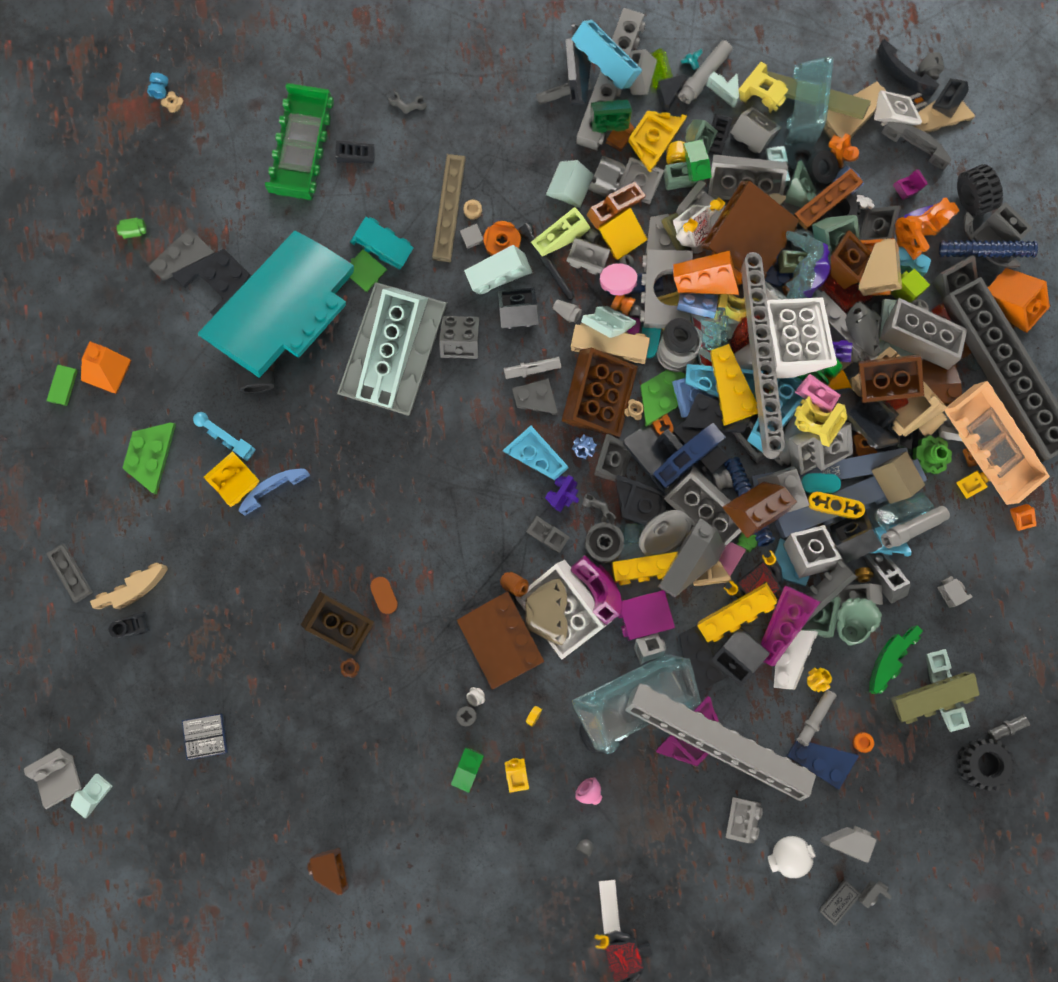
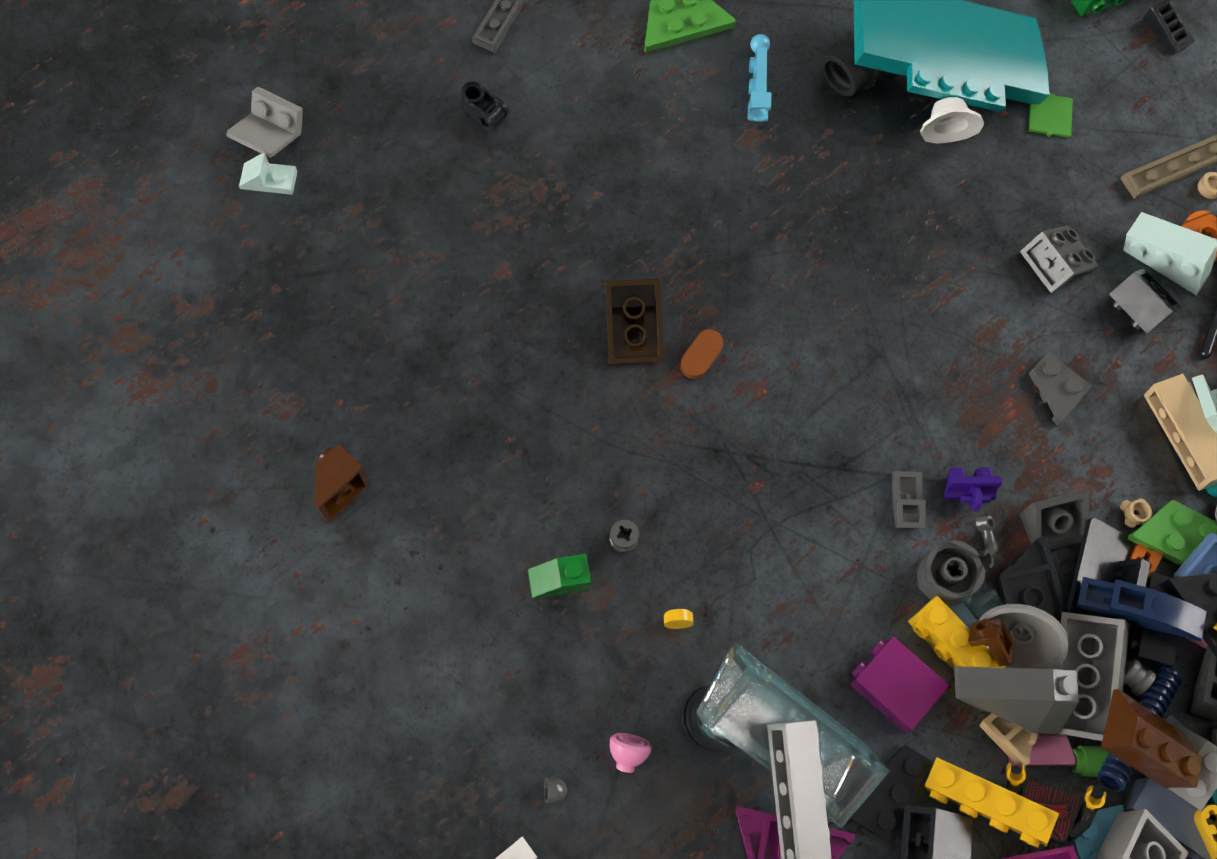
camera: 50 degrees right, 10 degrees down
tan slope [90,563,168,610] -> none
light grey tile [182,713,228,760] -> none
yellow bracket [204,451,259,507] -> none
medium blue slope [239,469,310,515] -> none
piece [337,282,447,416] -> none
reddish brown plate [340,658,360,678] -> none
teal wedge [349,216,414,270] -> none
reddish brown slope [457,592,544,690] -> none
light grey tile [460,224,484,249] -> none
white plate [467,687,485,706] -> none
dark orange brick [500,572,529,597] -> none
medium azure wing [503,426,569,480] -> none
light grey pin [504,357,561,380] -> none
yellow bracket [505,758,529,792] -> none
white slope [515,560,612,660] -> none
dark tan piece [525,579,568,645] -> none
light grey cone [553,300,582,323] -> none
reddish brown slope [562,347,638,438] -> none
magenta arch [570,555,622,625] -> none
medium blue gear [572,434,597,459] -> none
light grey brick [634,633,666,664] -> none
none -> white hat [920,97,984,144]
none -> reddish brown bracket [968,618,1015,667]

